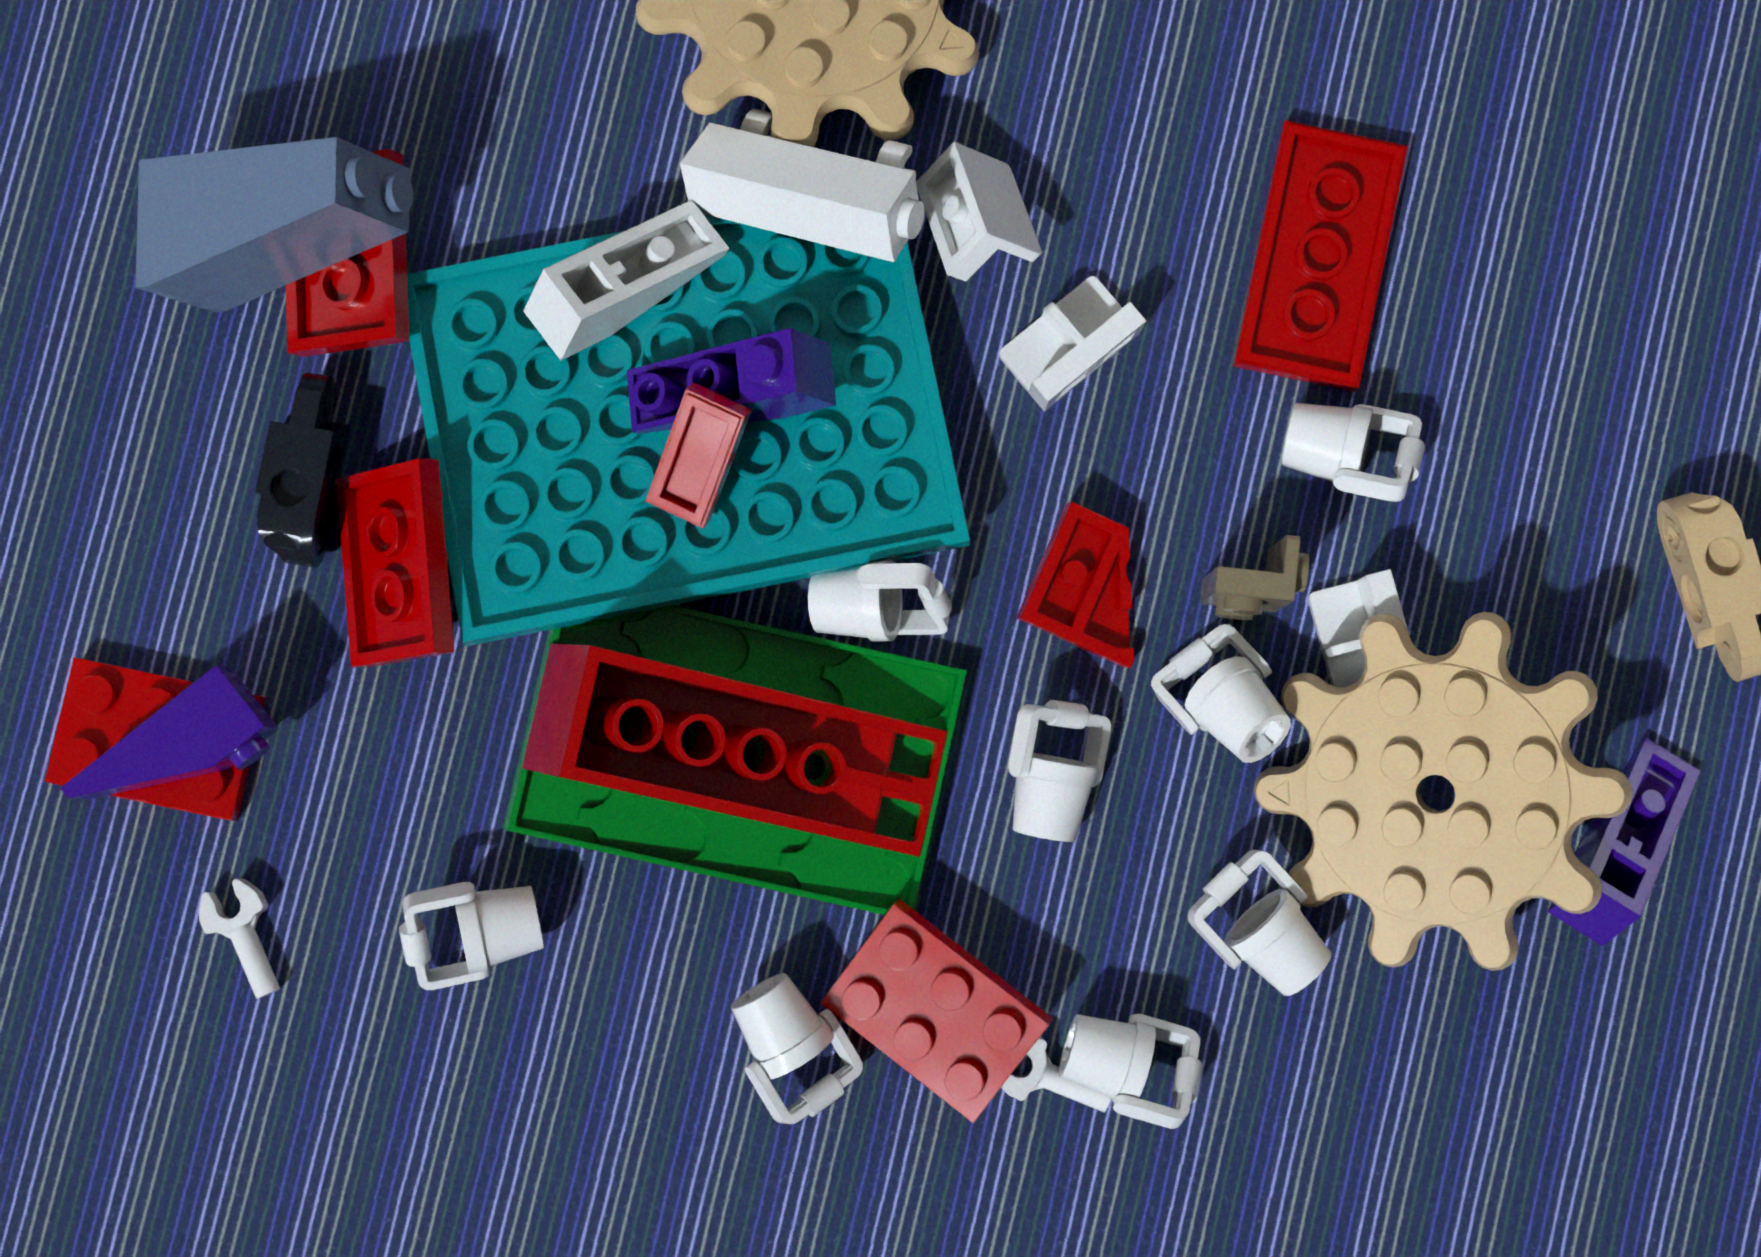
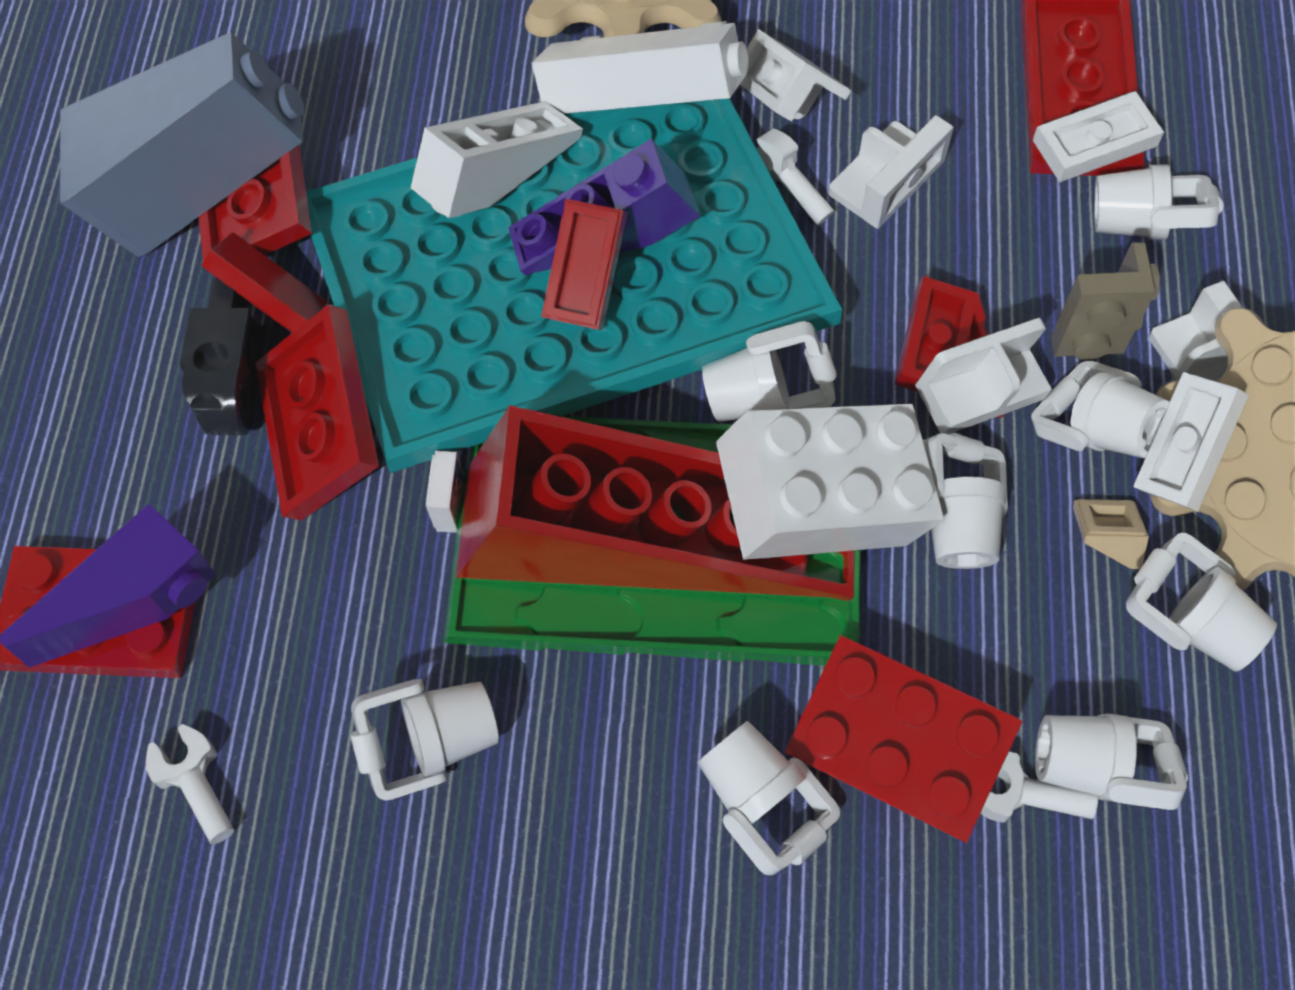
camera: 10 degrees left, 20 degrees down
none -> red tile [201,232,327,333]
none -> white tile [426,451,464,532]
none -> white brick [716,404,944,560]
none -> white bar [756,128,834,225]
none -> white panel [915,318,1052,434]
none -> white plate [1033,91,1164,182]
none -> tan slope [1073,499,1149,569]
none -> white plate [1133,372,1249,512]

